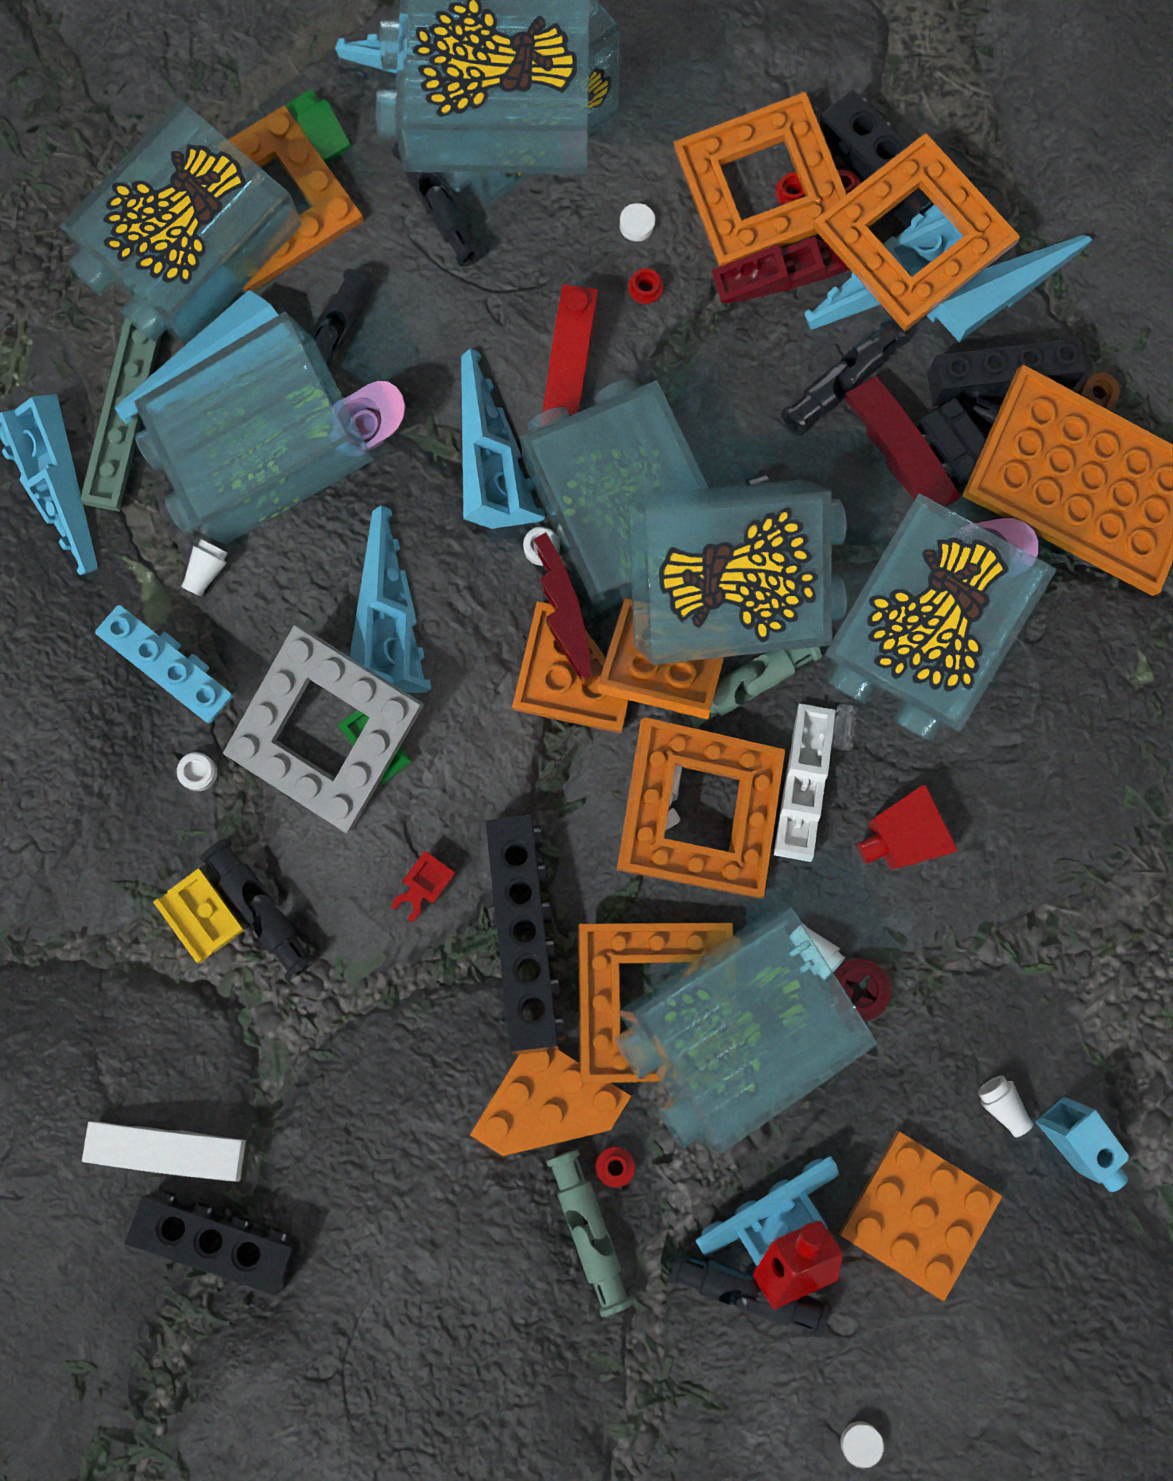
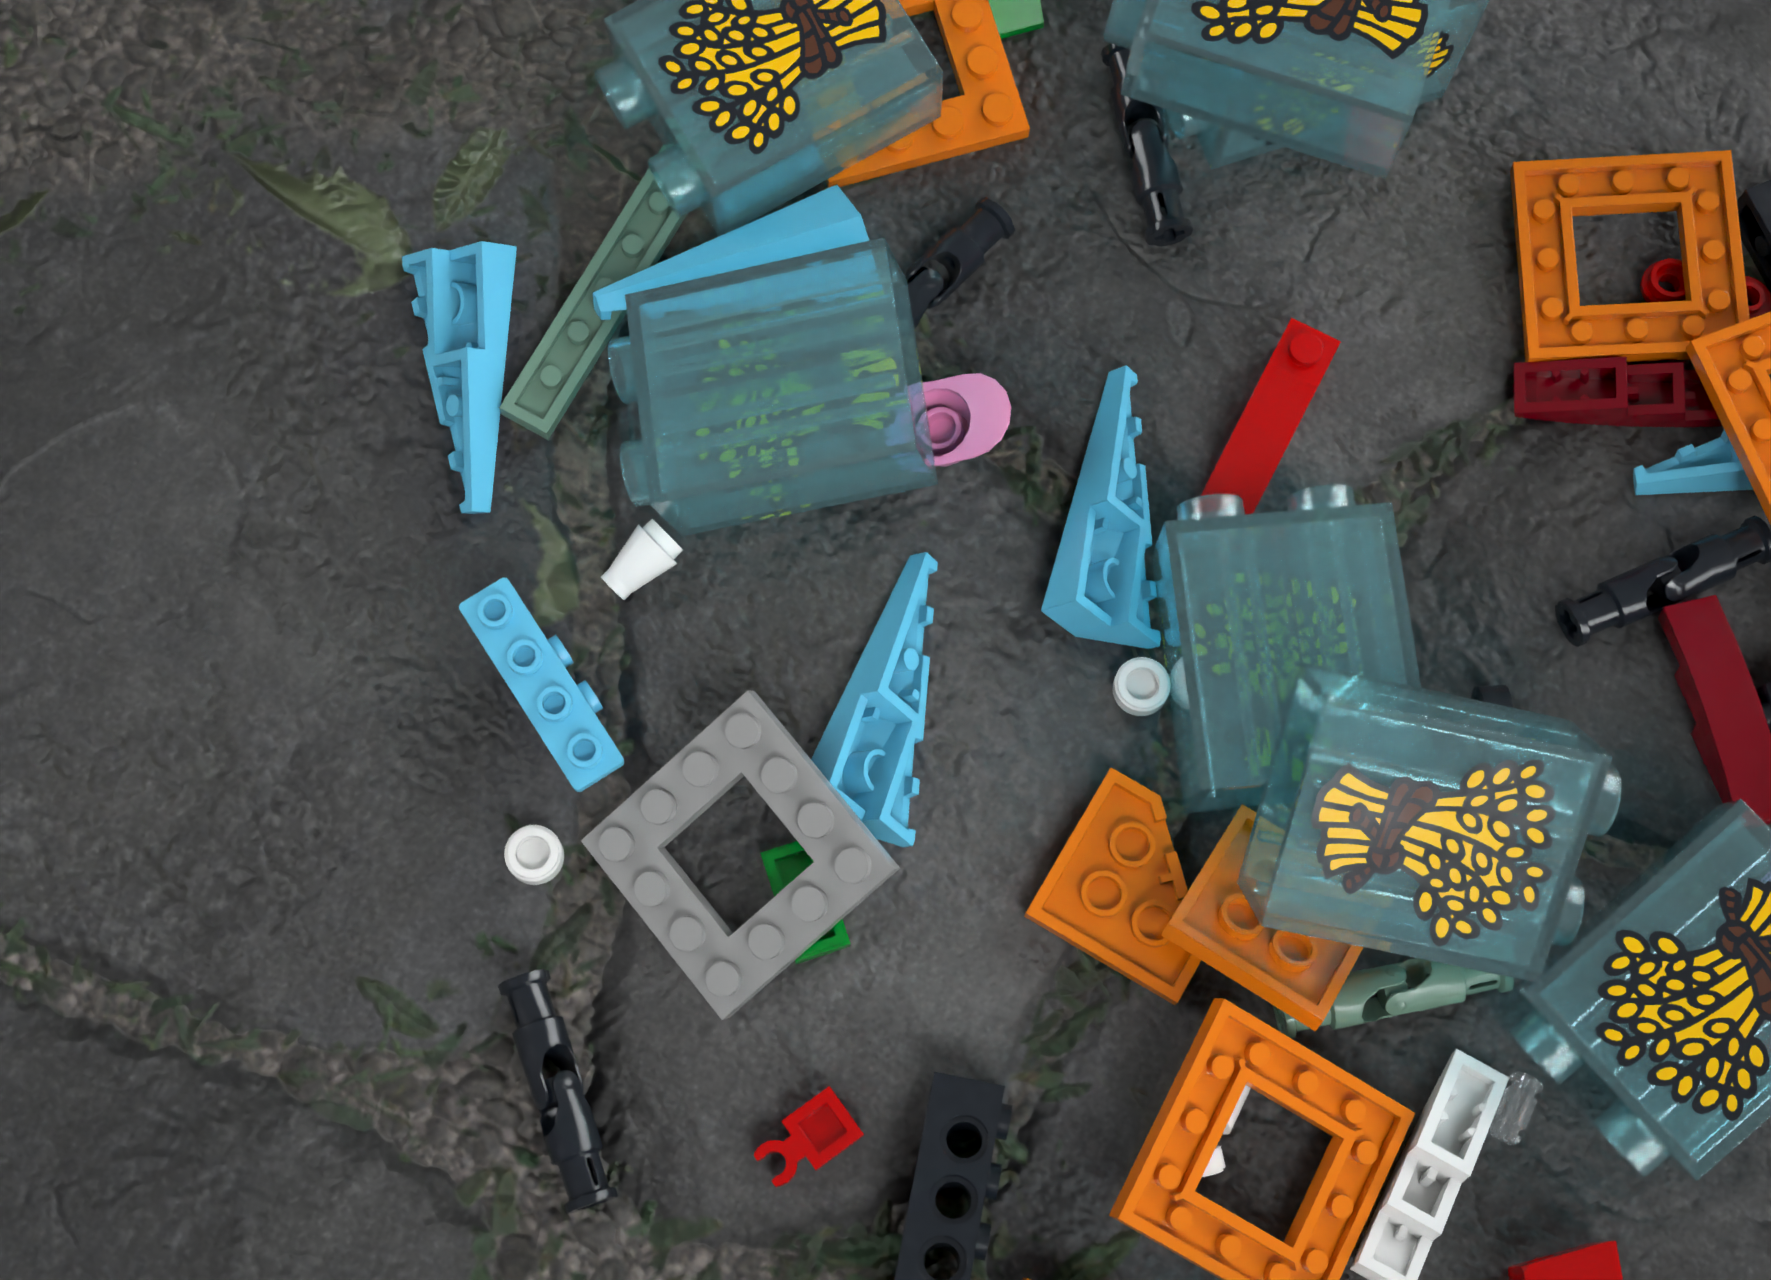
camera: 15 degrees right, 5 degrees down
yellow plate [153,868,246,964] -> none
dark red slope [533,532,592,688] -> none
white tile [619,203,655,241] -> none
red plate [628,268,663,304] -> none

